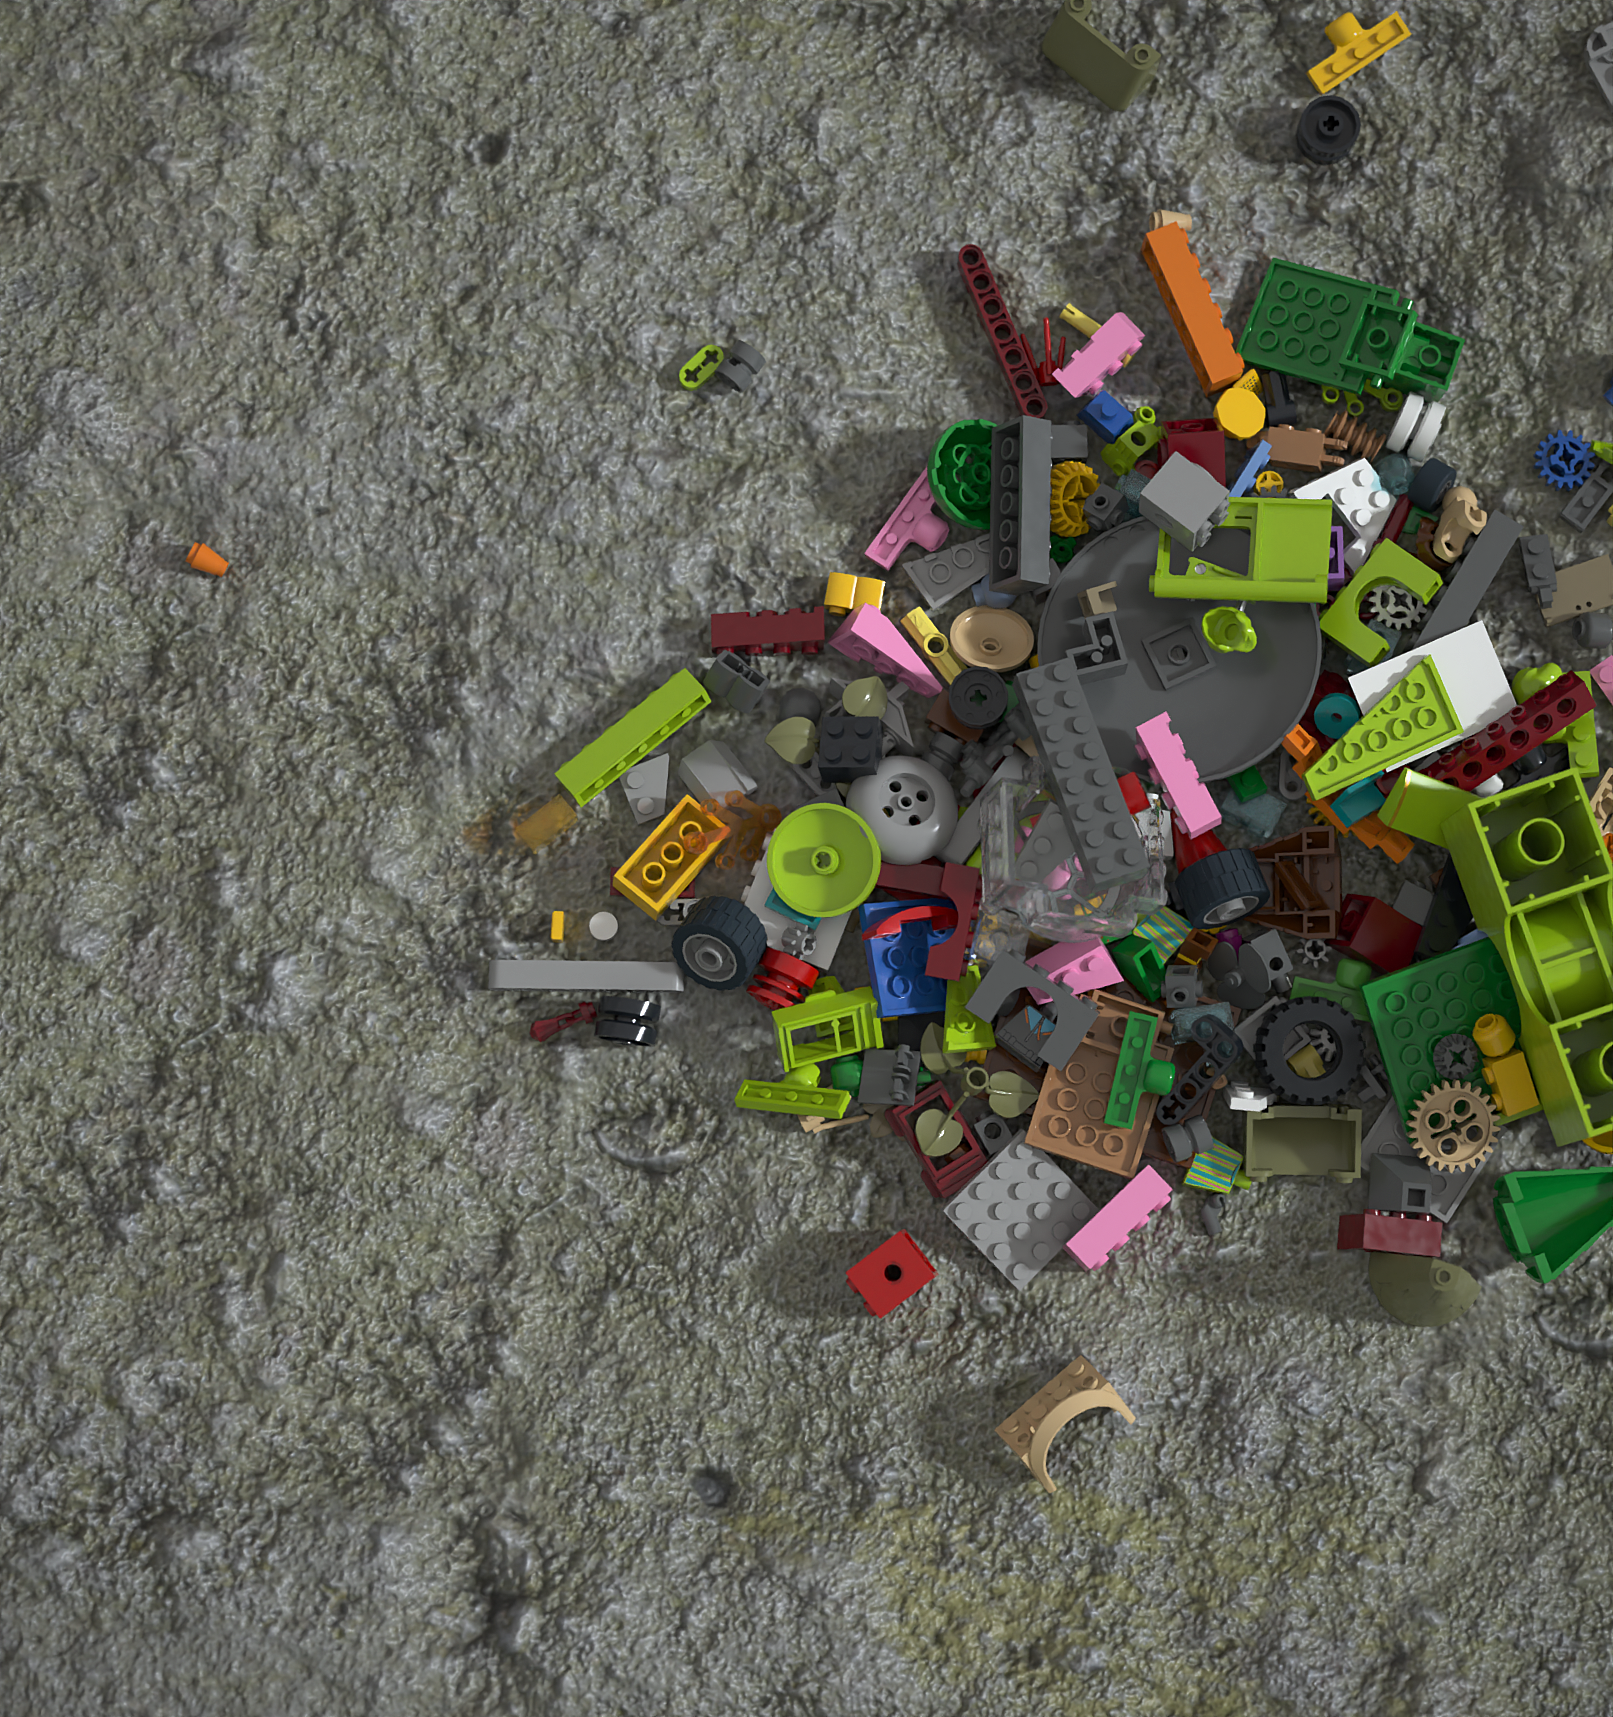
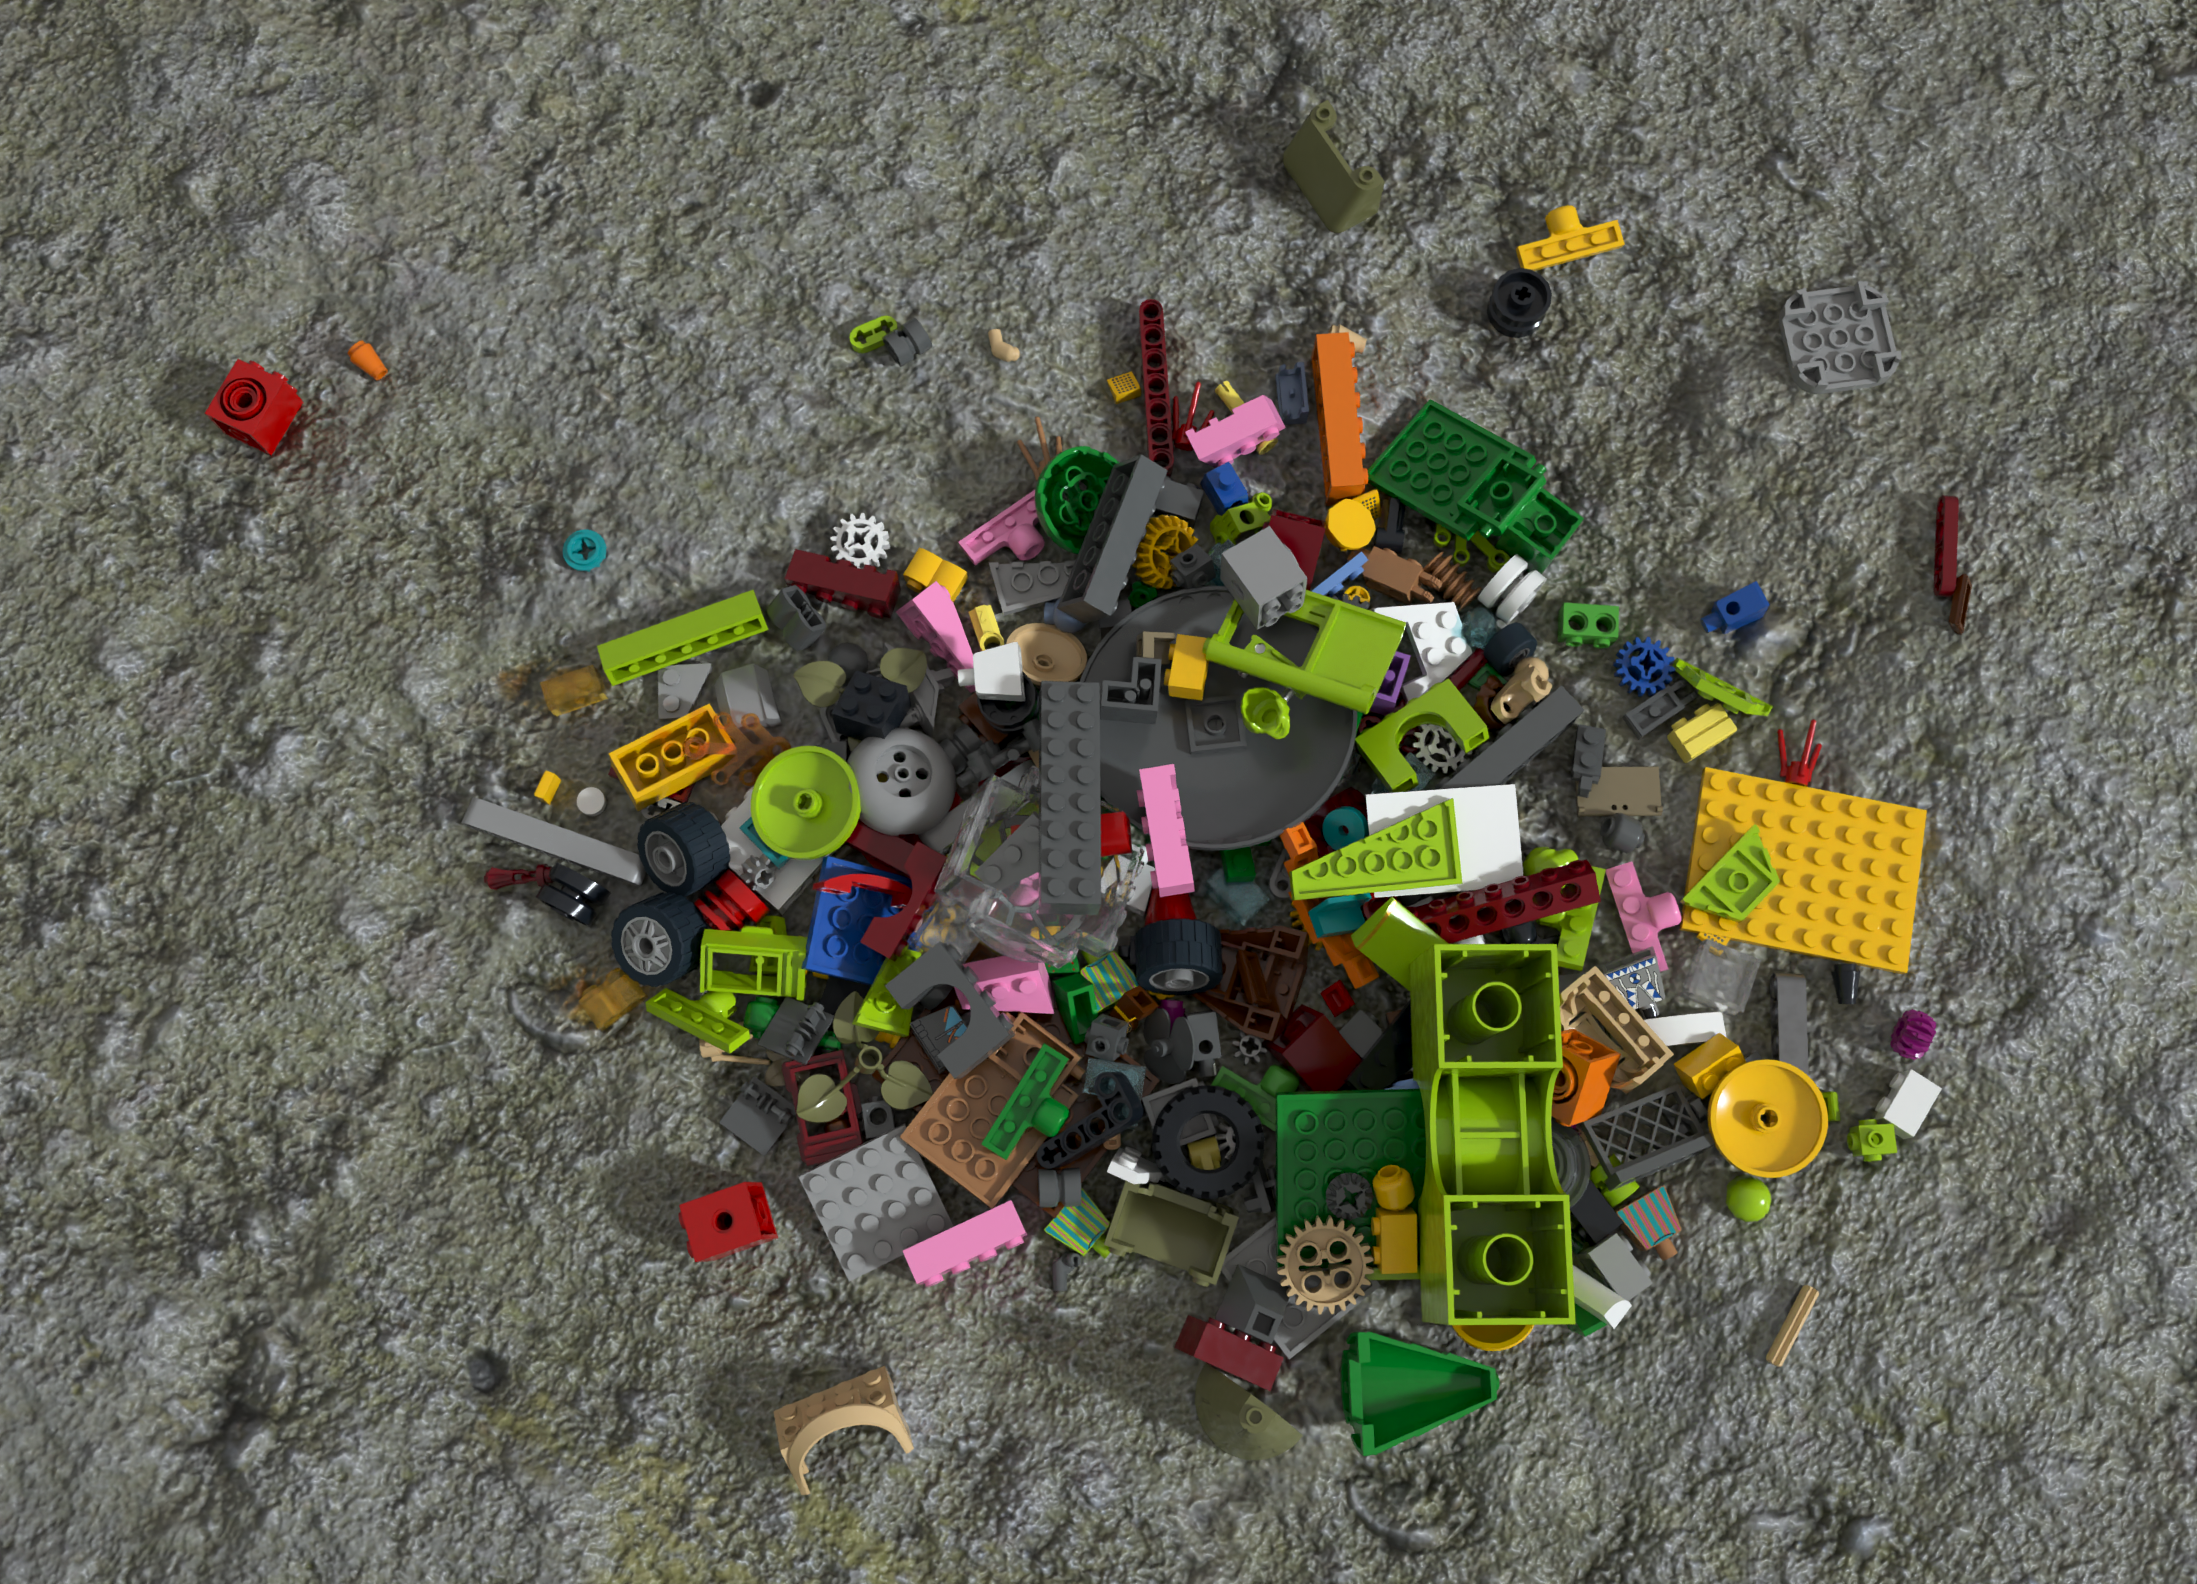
camera: 25 degrees right, 5 degrees down
none -> red brick [204,359,303,456]
none -> teal gear [563,529,607,572]
none -> clear yellow brick [578,967,648,1031]
none -> black wheel [611,892,708,987]
none -> dark grey hinge [719,1076,796,1156]
none -> white gear [830,513,890,569]
none -> white torso [958,642,1025,701]
none -> tan arm [988,329,1020,362]
none -> medium nougat plant [1017,416,1062,481]
none -> yellow slope [1107,371,1141,404]
none -> yellow brick [1164,634,1209,701]
none -> sand blue hinge [1275,362,1309,425]
none -> red slope [1320,980,1355,1017]
none -> bright green brick [1558,602,1619,648]

